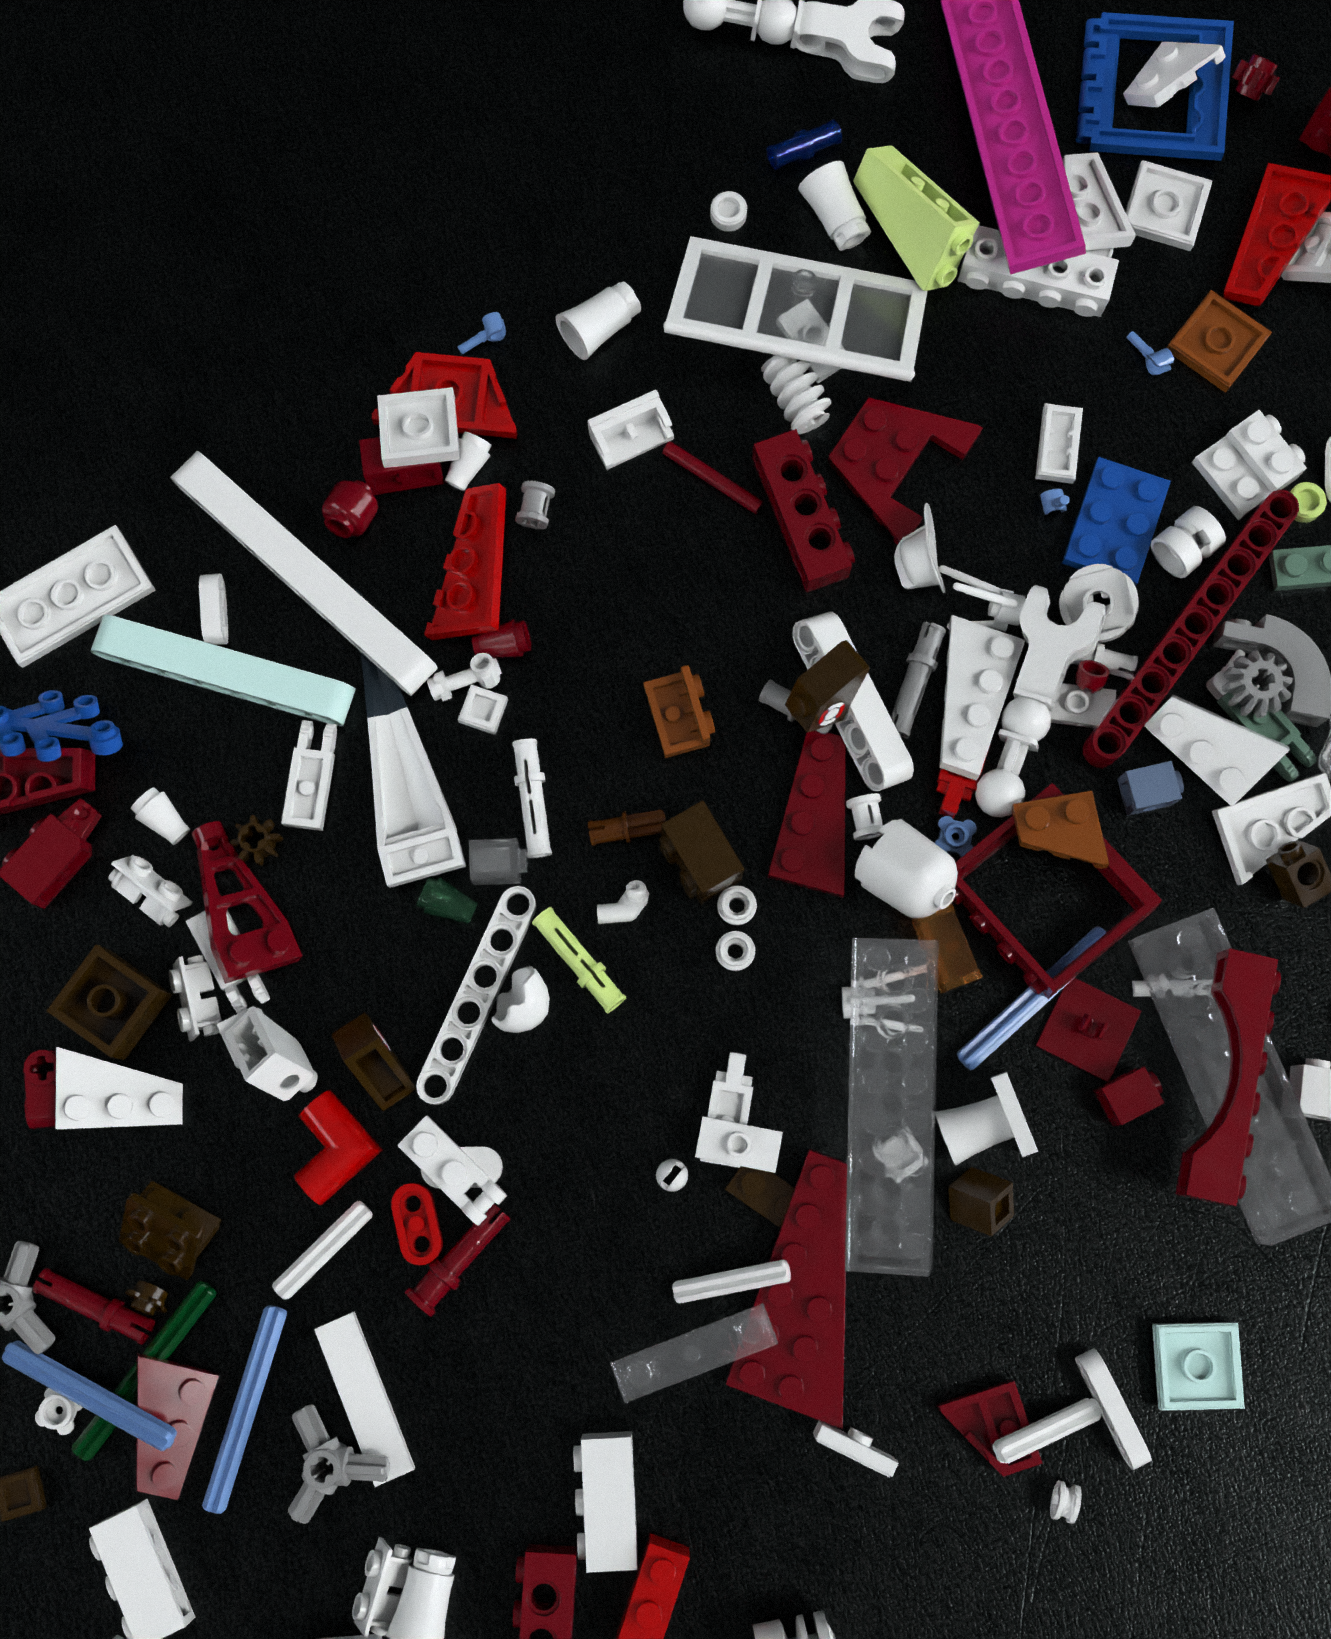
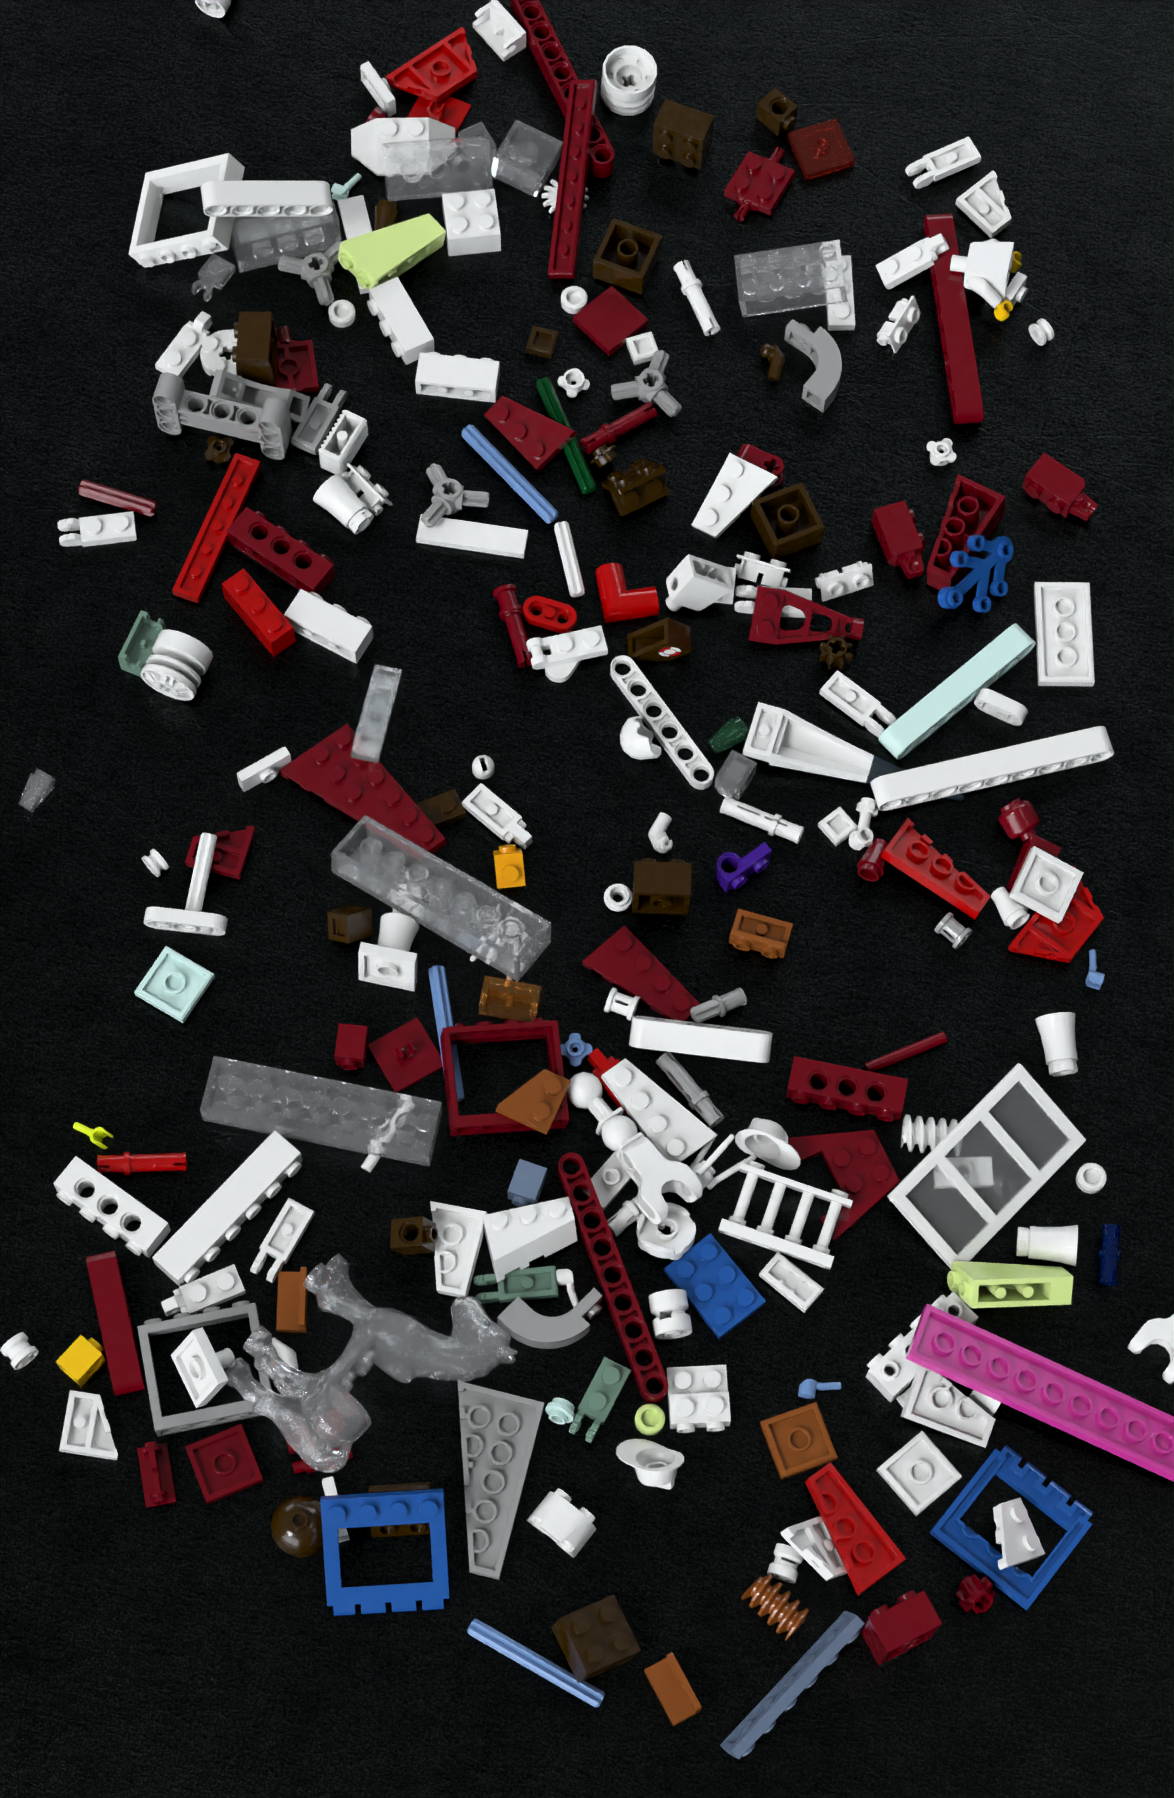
camera: 120 degrees right, 10 degrees down
medium blue axle [2,1340,177,1451] -> none
white cone [131,787,190,845] -> none
yellowish green pin [532,907,626,1014] -> none
white hinge [588,389,674,470] -> none
reddish brown axle [588,810,667,846] -> none
white axle [672,1260,791,1304] -> none
white plate [695,1116,783,1173] -> none
white plate [716,931,755,971] -> none
dark brown slope [785,640,870,733] -> none
white cylinder [855,819,958,918] -> none
medium blue hand [1040,489,1069,515] -> none
dark red hinge [1075,660,1110,694] -> none
dark red arch [1175,948,1281,1206] -> none
light grey gear [1222,650,1293,718] -> none
none -> light orange bracket [493,844,526,889]
none -> dark purple plate [716,842,772,893]
none -> white fence [718,1160,853,1270]

